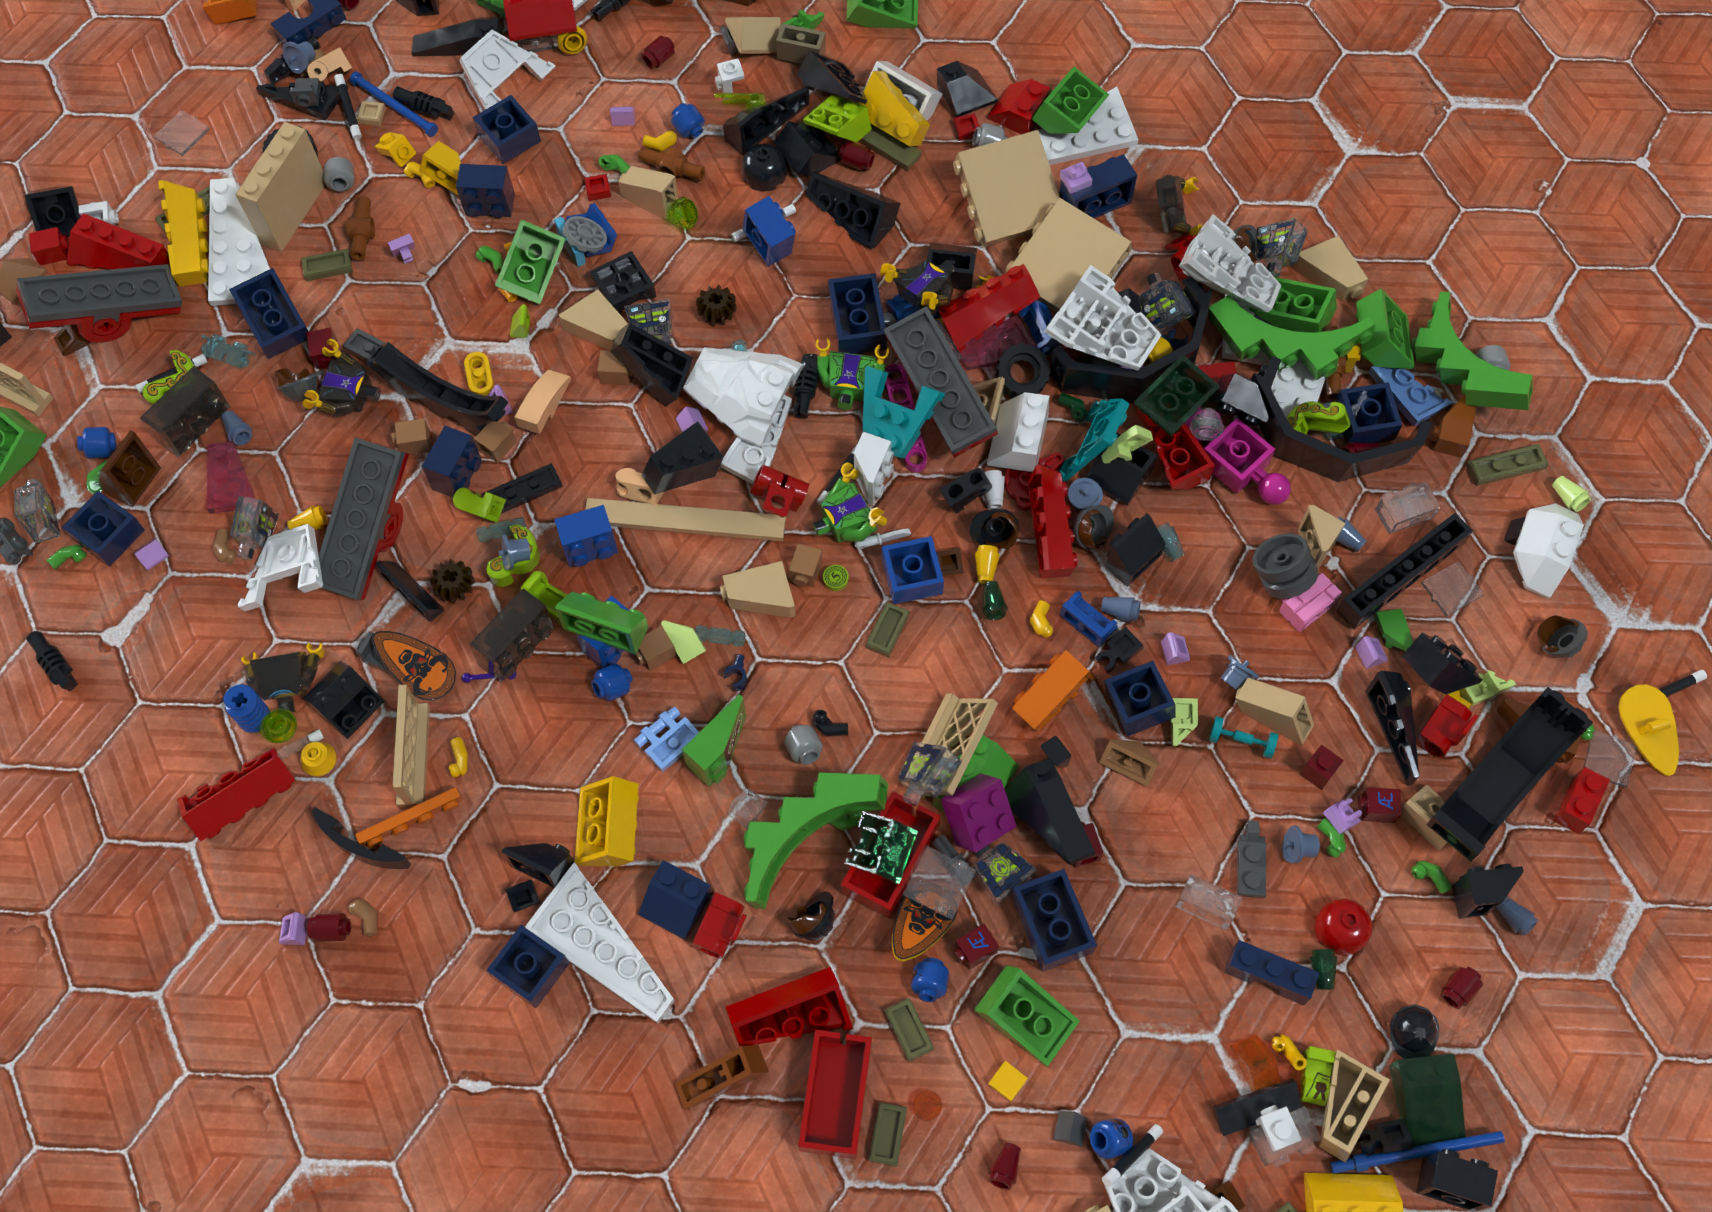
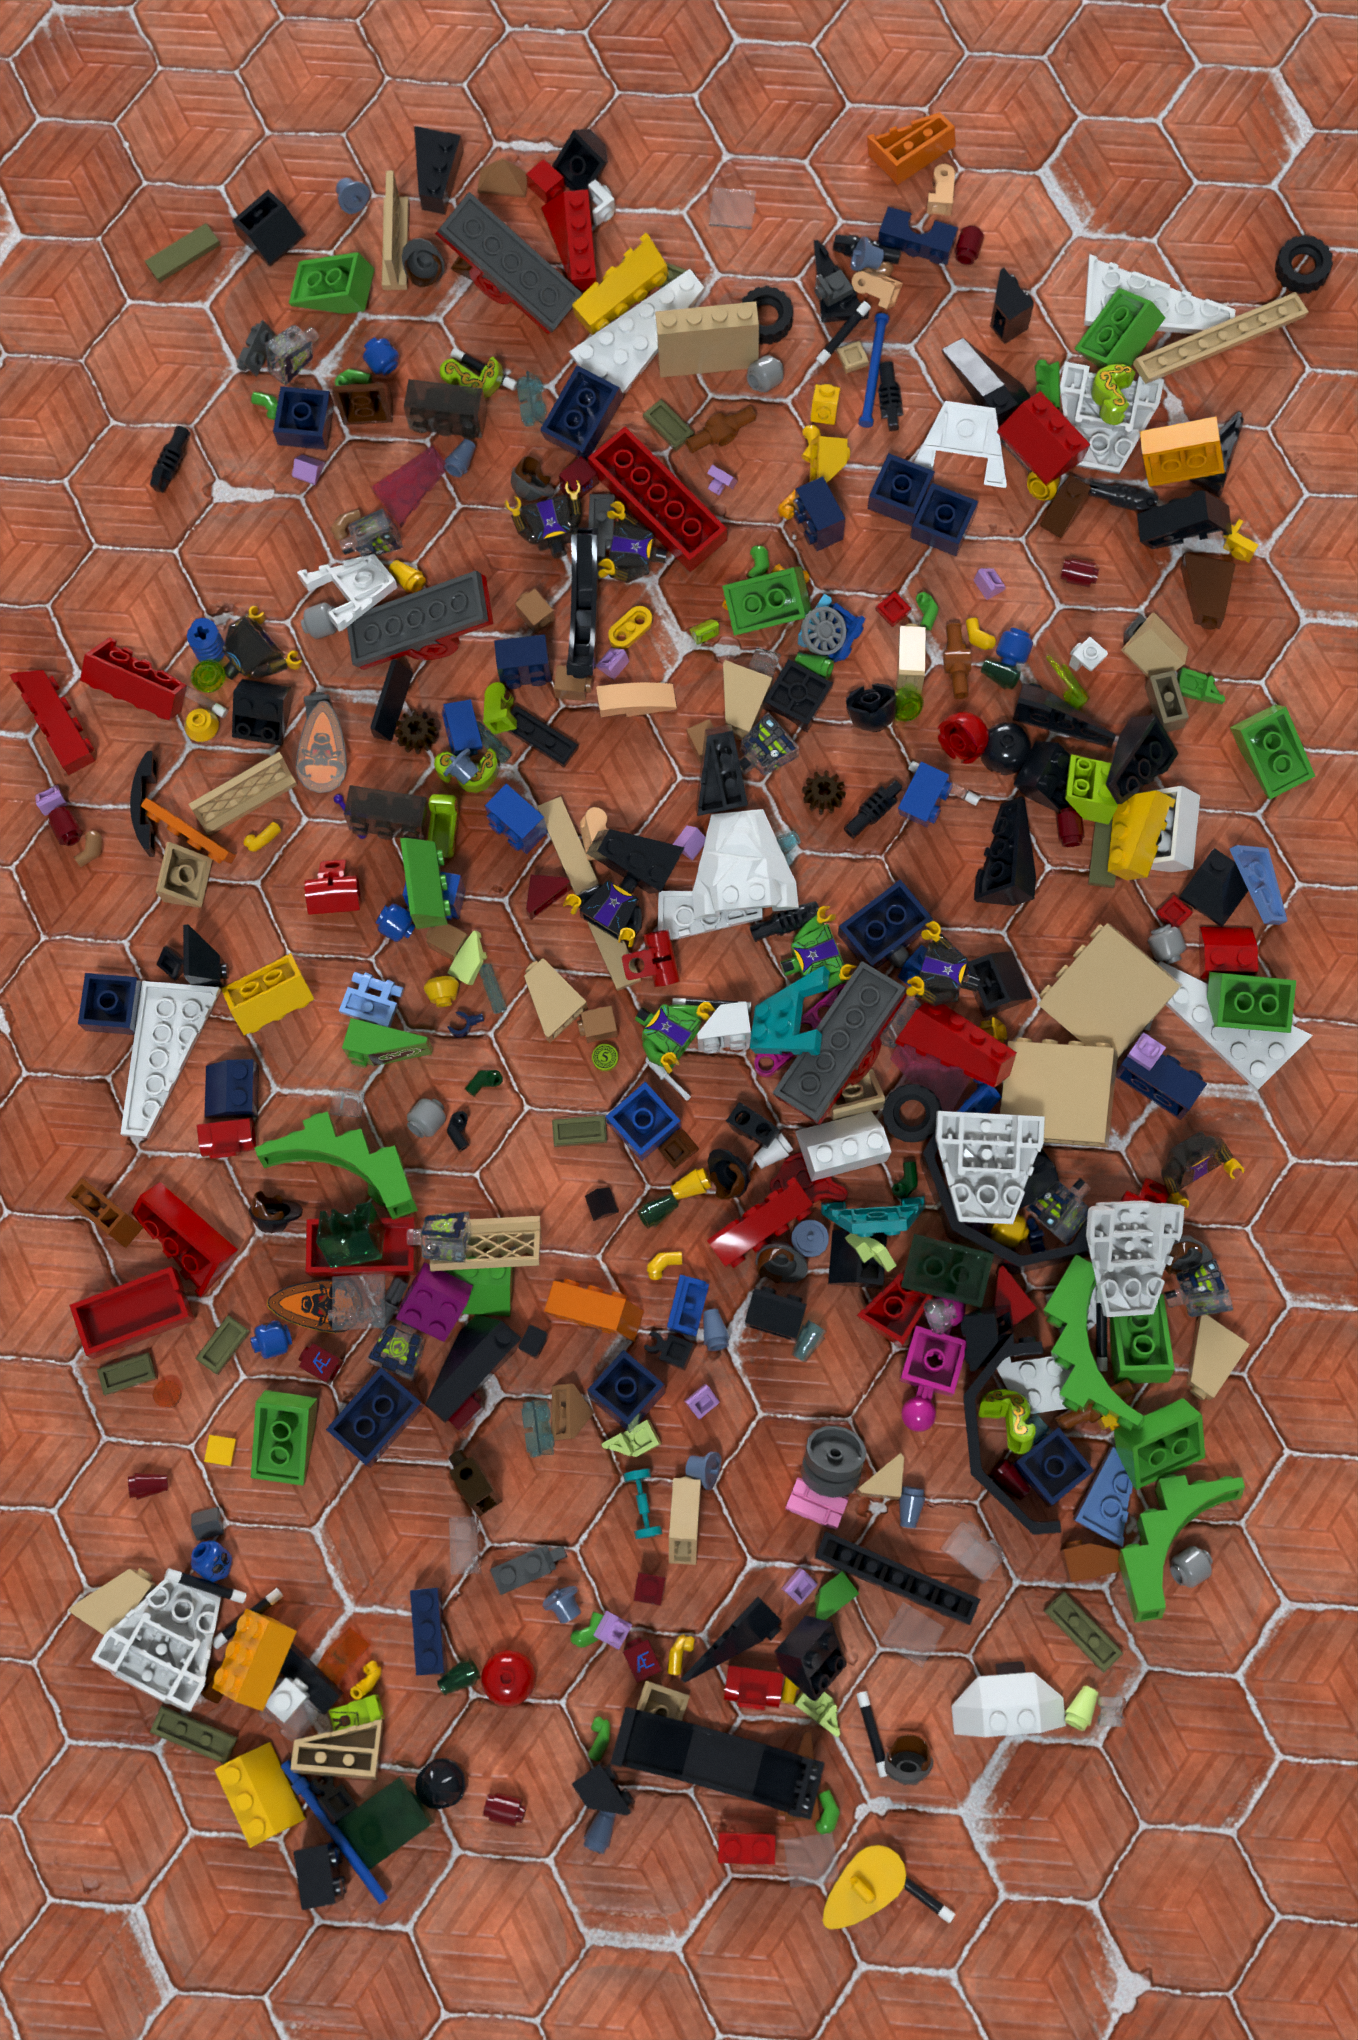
camera: 65 degrees right, 10 degrees up
none -> red wedge [9,670,95,775]
none -> tan slope [156,842,212,908]
none -> bar [212,1588,283,1649]
none -> light orange brick [212,1609,297,1711]
none -> light grey head [301,602,337,639]
none -> red piece [304,860,362,915]
none -> dark grey piece [402,238,445,287]
none -> yellow cone [423,976,459,1007]
none -> blue hinge [442,699,483,757]
none -> dark brown torso [448,1450,503,1517]
none -> dark green arm [464,1070,503,1097]
none -> clear light blue hinge [521,1400,554,1458]
none -> dark red slope [526,874,572,920]
none -> torso [563,876,642,947]
none -> black slope [585,1187,619,1221]
none -> red brick [588,426,727,572]
none -> torso [598,501,668,583]
none -> yellow arm [667,1634,695,1675]
none -> clear slope [749,648,781,680]
none -> light orange arm [777,490,795,519]
none -> bright green cone [795,652,834,680]
none -> black hinge [844,780,902,839]
none -> black cylinder [846,683,898,732]
none -> black bar [856,1691,888,1777]
none -> dark blue brick [910,483,979,557]
none -> red cylinder [937,711,989,764]
none -> clear green cone [981,659,1021,690]
none -> reddish brown slope [1040,475,1091,538]
none -> clear wheel [1097,1696,1126,1727]
none -> medium blue wing [1229,845,1288,925]

